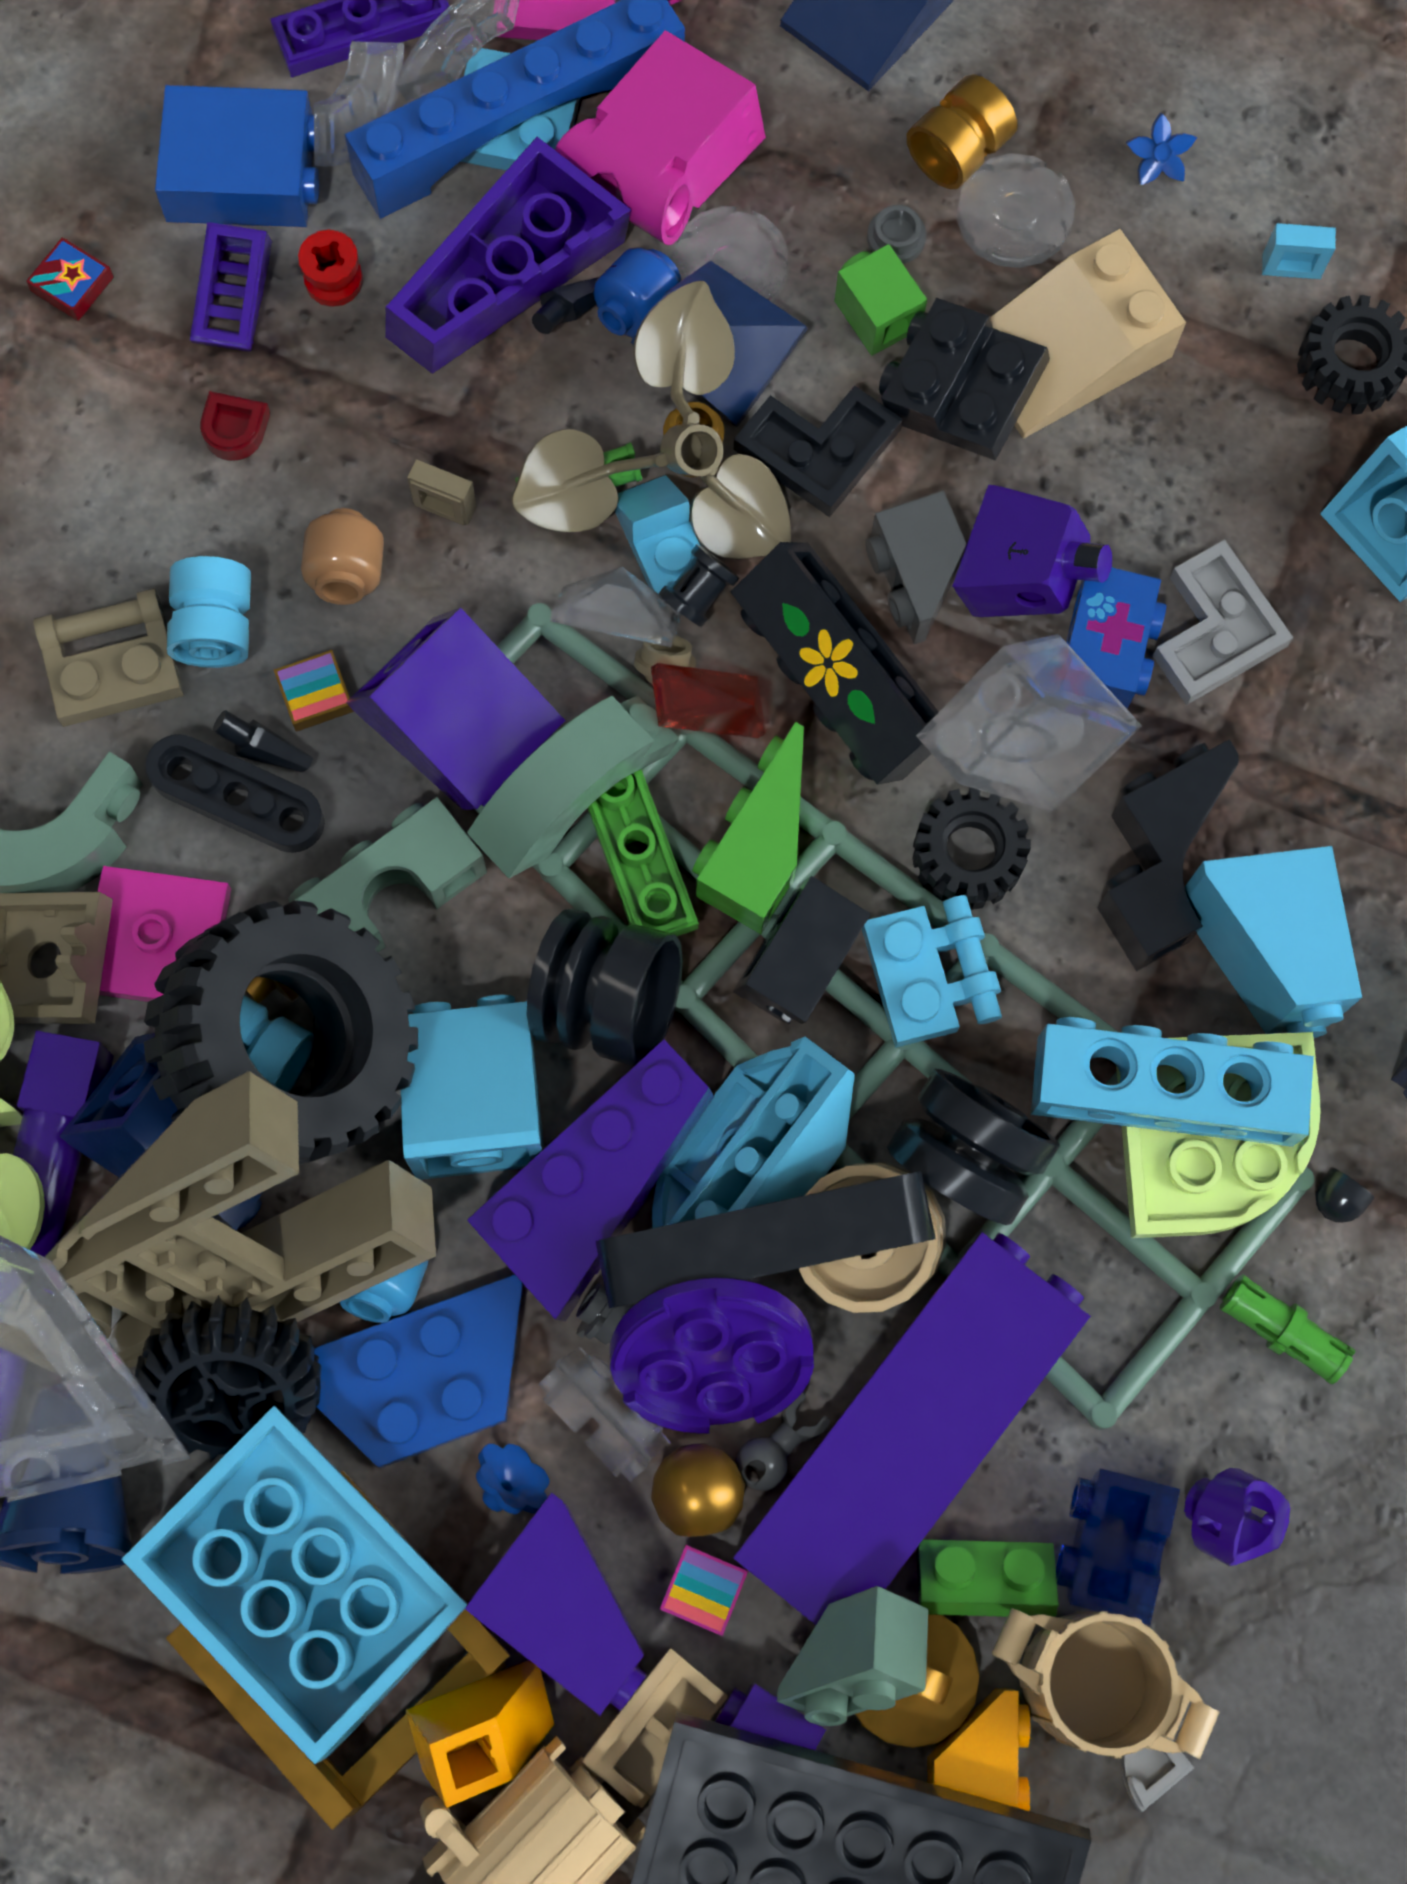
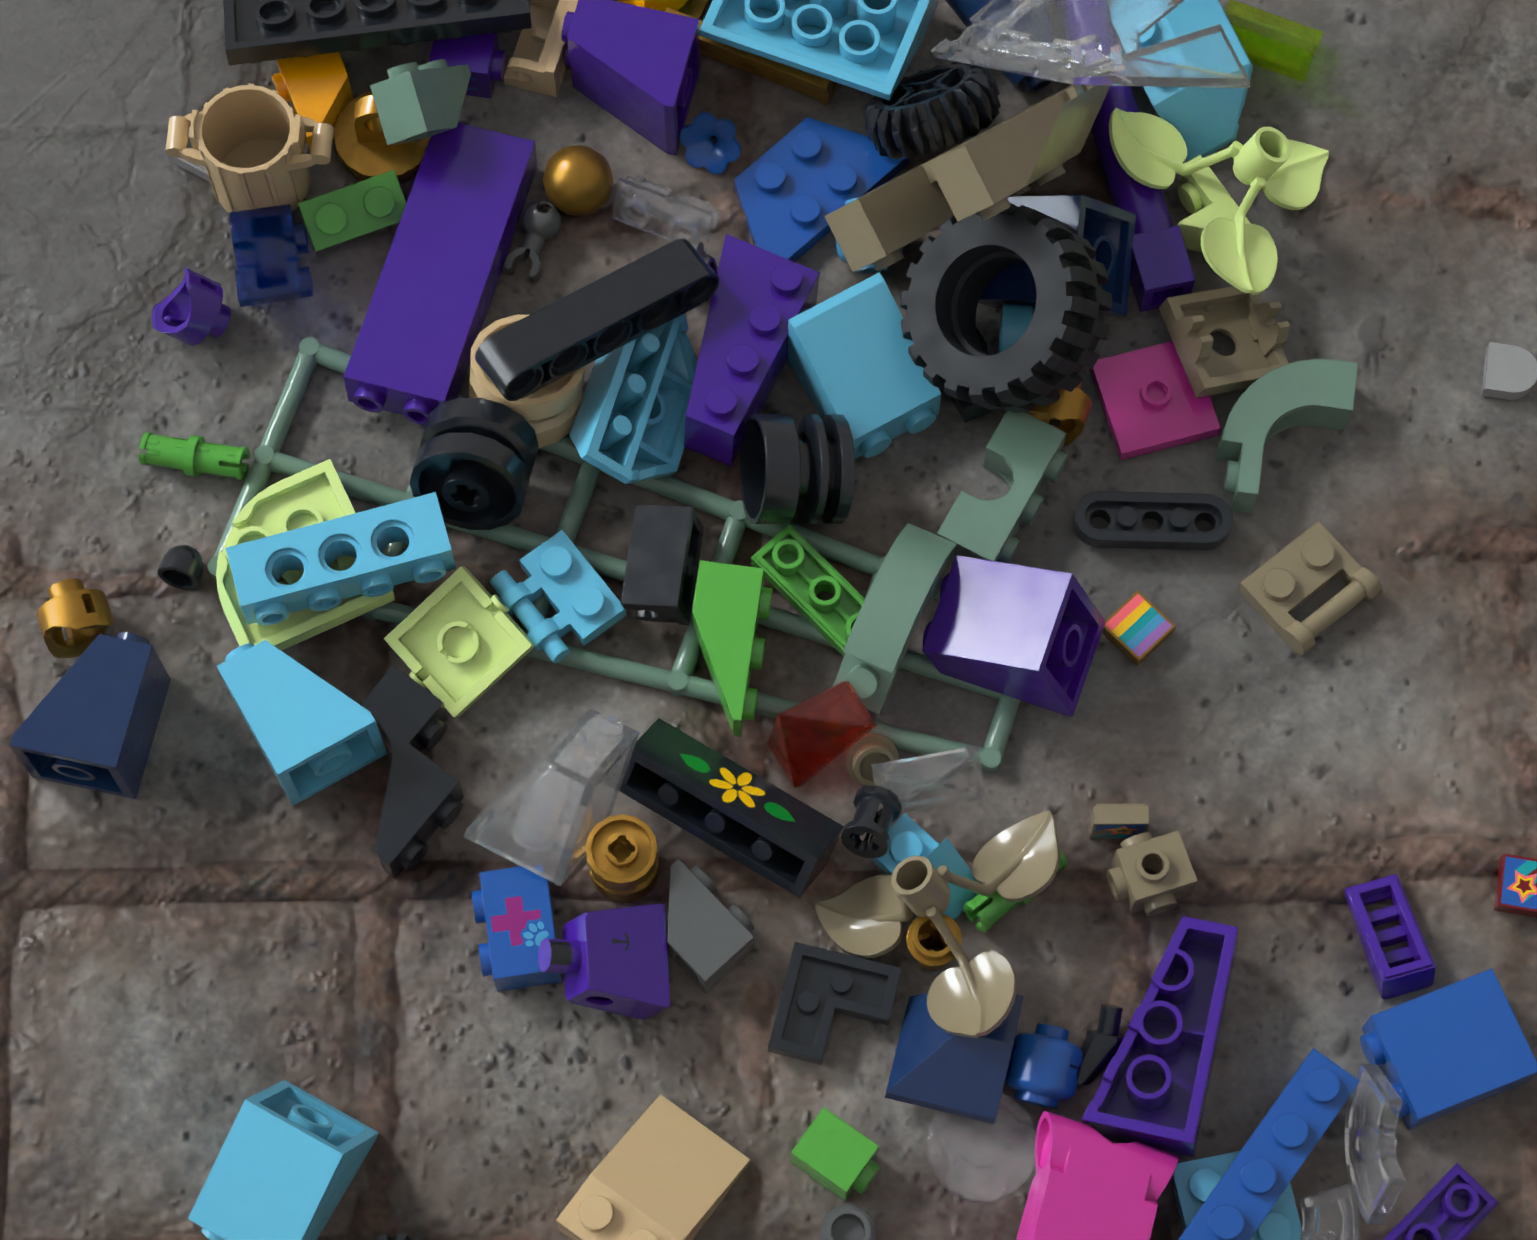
camera: 160 degrees right, 5 degrees down
medium azure wheel [167,556,251,668] -> none
dark red tile [200,391,270,461] -> none
black bar [213,710,313,772] -> none
red wheel [298,229,363,307] -> none
medium nougat head [301,508,384,605] -> none
dark purple tile [609,1278,814,1434] -> none
tile [660,1545,748,1636] -> none
black plate [879,297,1050,461] -> none
black tyre [912,787,1031,910] -> none
light grey plate [1152,539,1293,705] -> none
none -> yellowish green plate [384,566,535,718]
none -> pearl gold wheel [586,814,660,903]
none -> dark tan brick [1107,830,1198,916]

